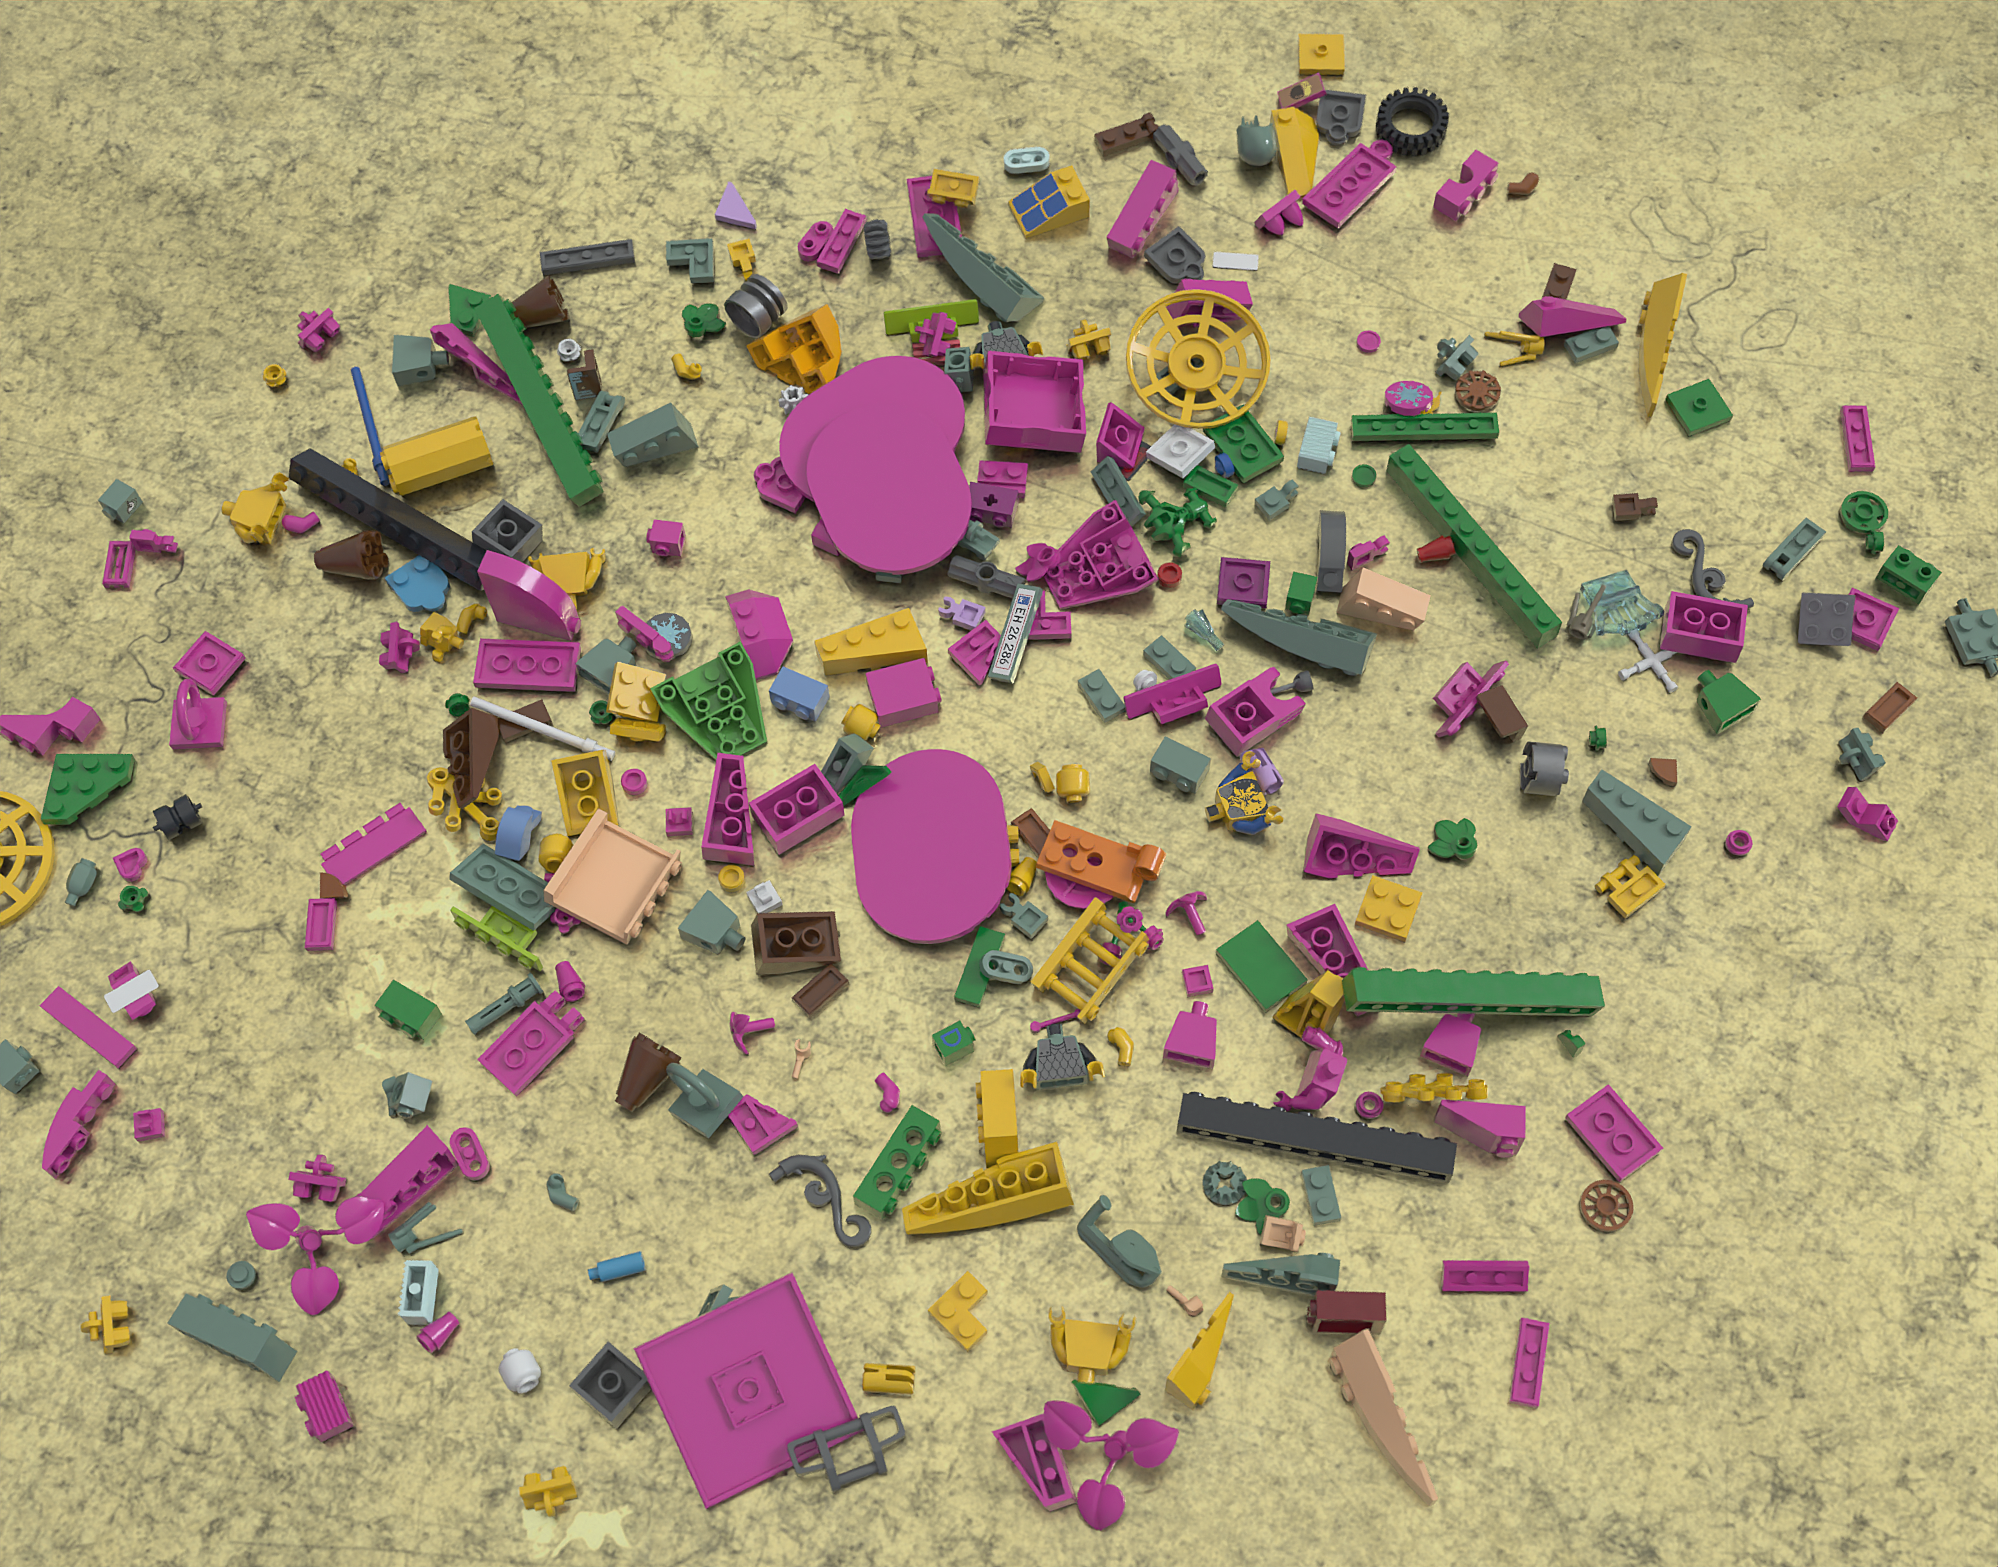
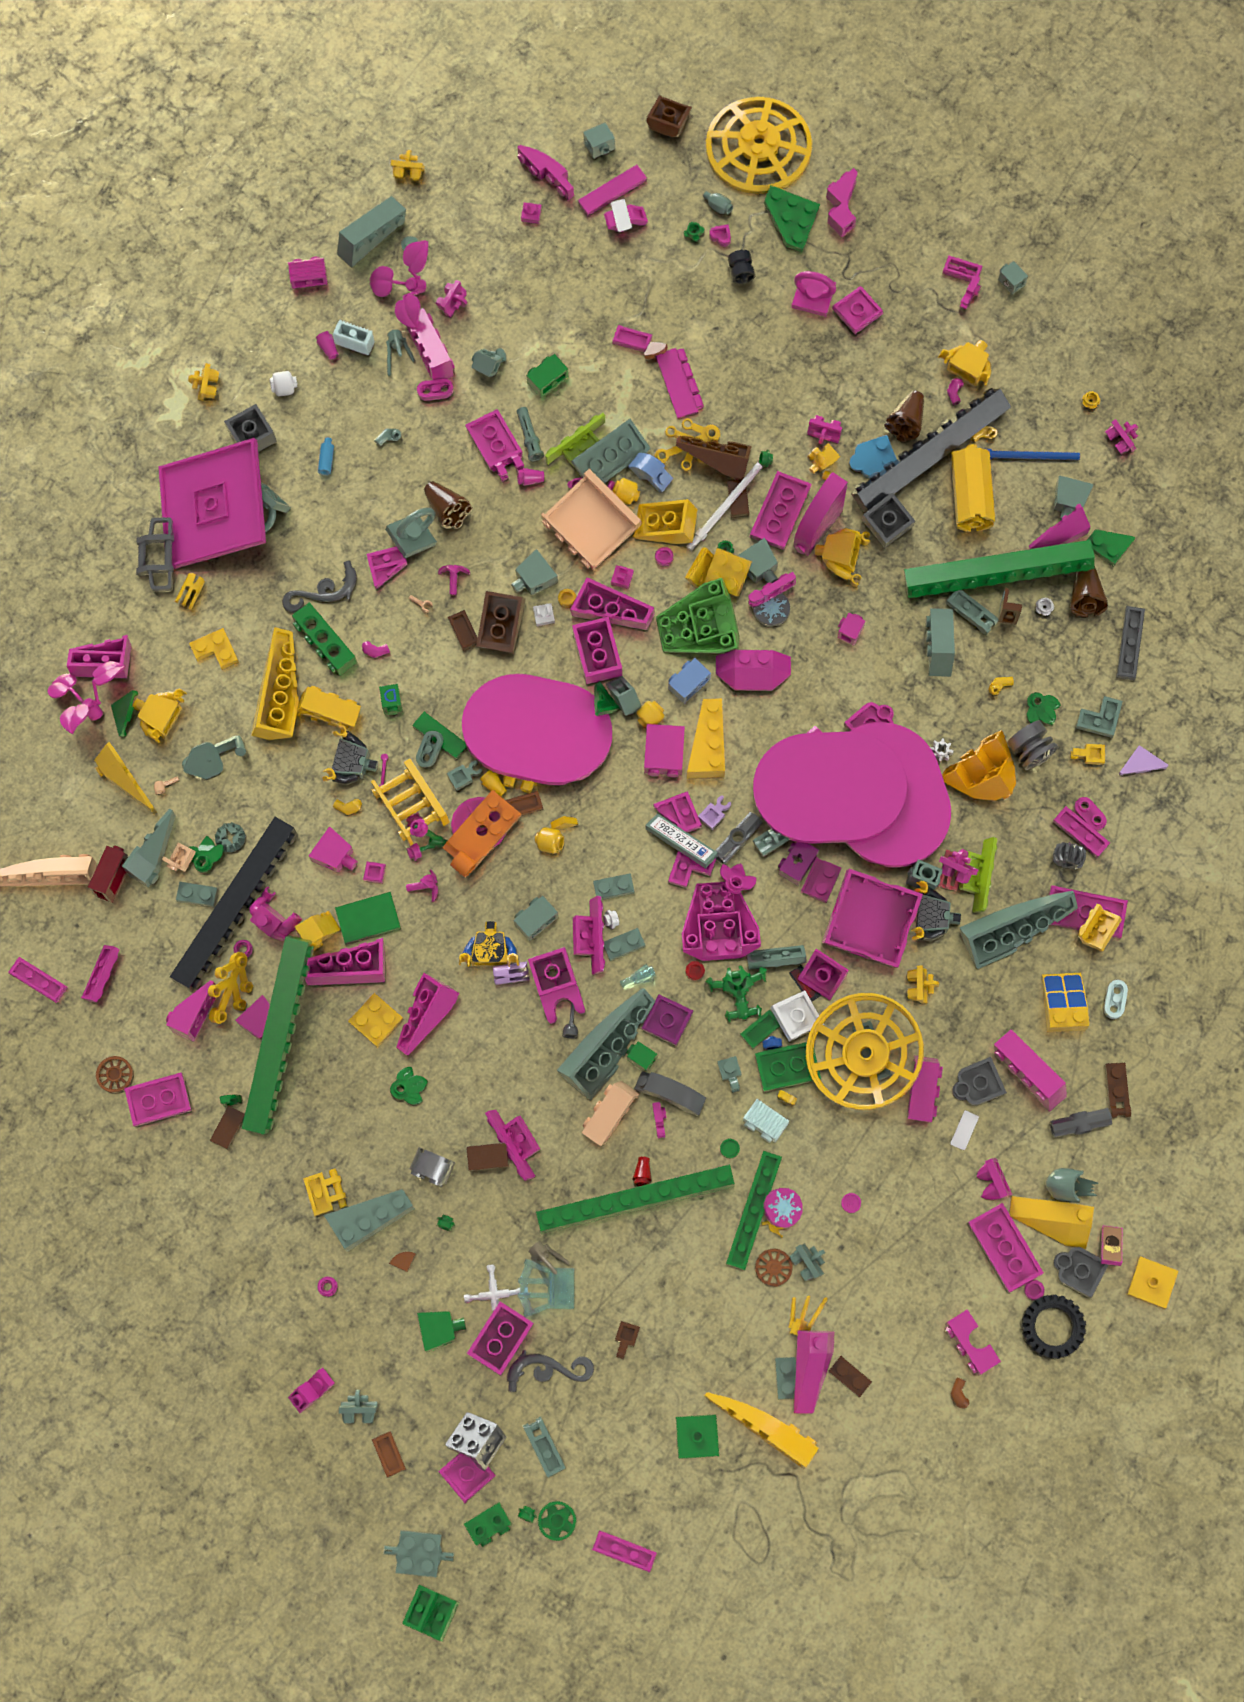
camera: 110 degrees right, 10 degrees up
none -> reddish brown tile [210,1105,245,1150]

